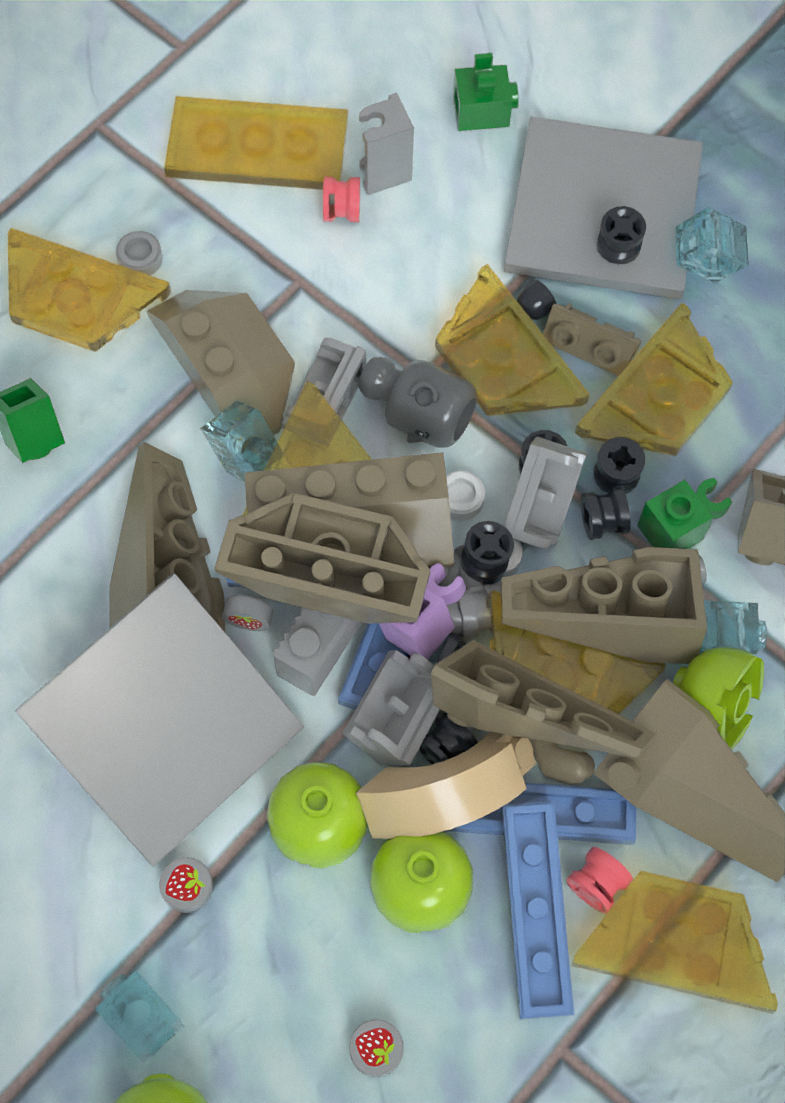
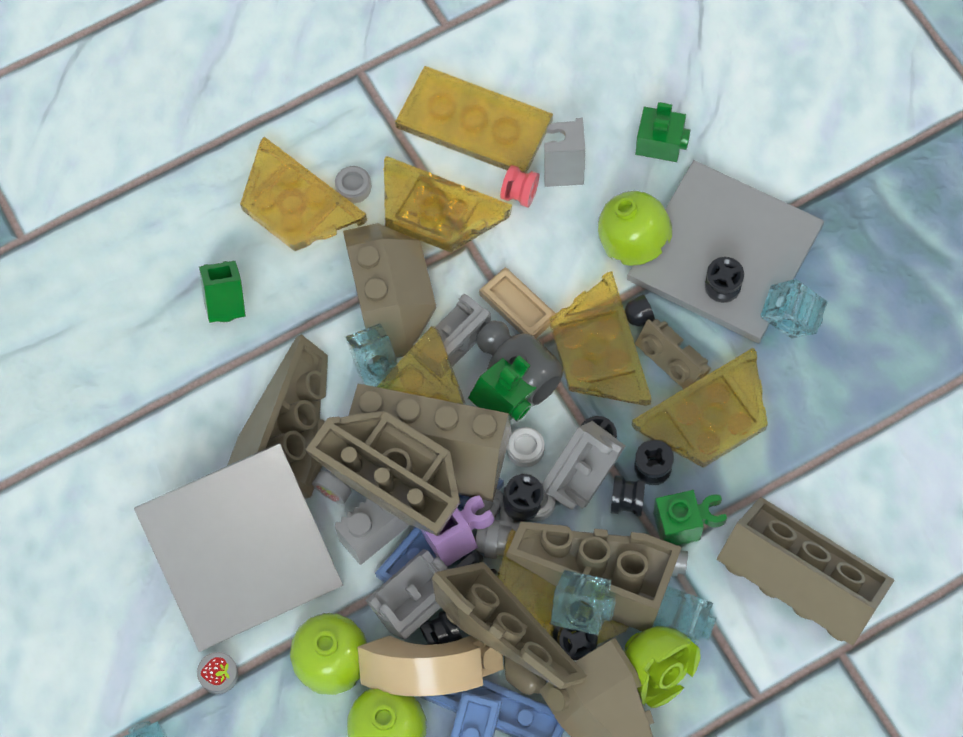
camera: 25 degrees right, 0 degrees up
none -> clear yellow wing [384,156,512,253]
none -> green brick [468,355,536,422]
none -> tan tile [479,267,557,338]
none -> black wheel [550,616,598,660]
none -> clear light blue brick [551,570,616,635]
none -> lime cylinder [598,191,672,266]

